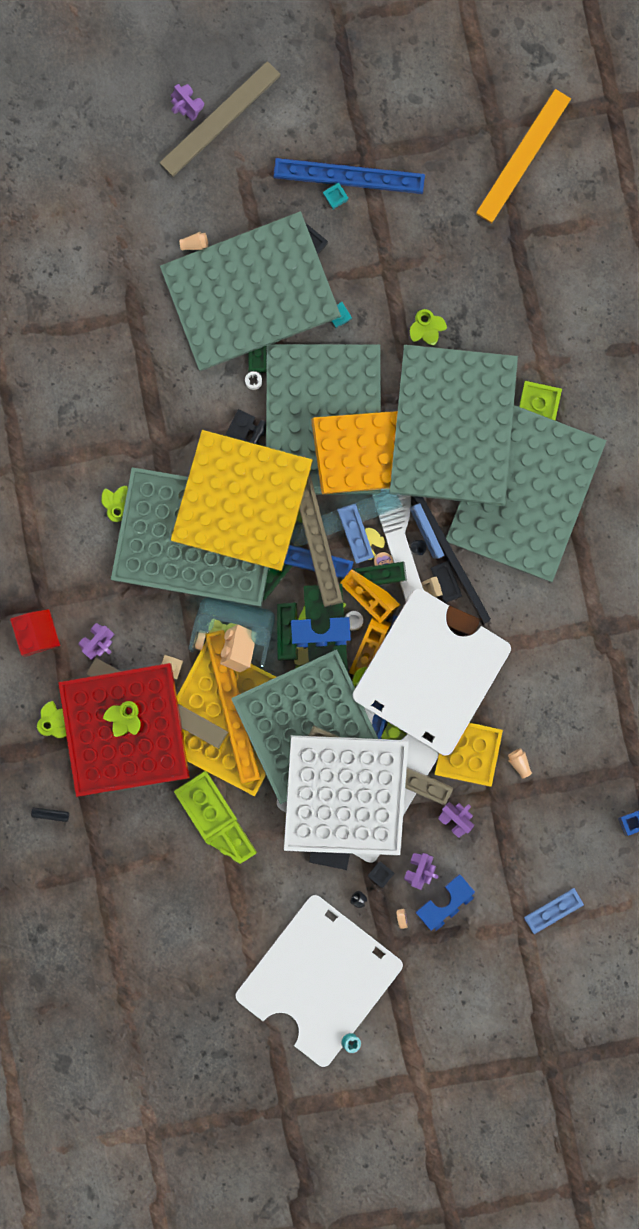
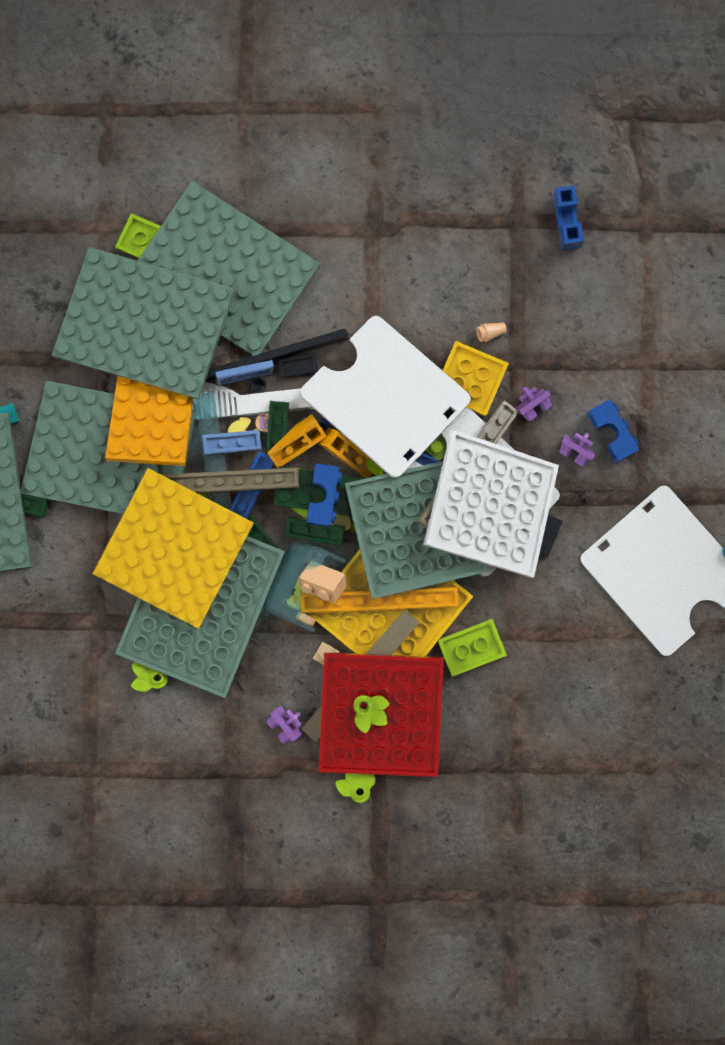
camera: 80 degrees left, 0 degrees up
red slope [10,609,61,657] -> none
black axle [31,807,69,822] -> none
lime wing [205,820,257,864] -> none
black plate [225,409,266,444] -> none
white bush [245,372,262,390] -> none
white tile [345,611,363,631] -> none
black hinge [350,891,368,908] -> none
black plate [368,861,395,888] -> none
light nougat tile [397,909,408,929] -> none
lime plate [410,309,447,346] -> none
tan plate [421,577,443,597] -> none
reddish brown tile [446,605,481,636] -> none
medium blue tile [524,888,584,934] -> none

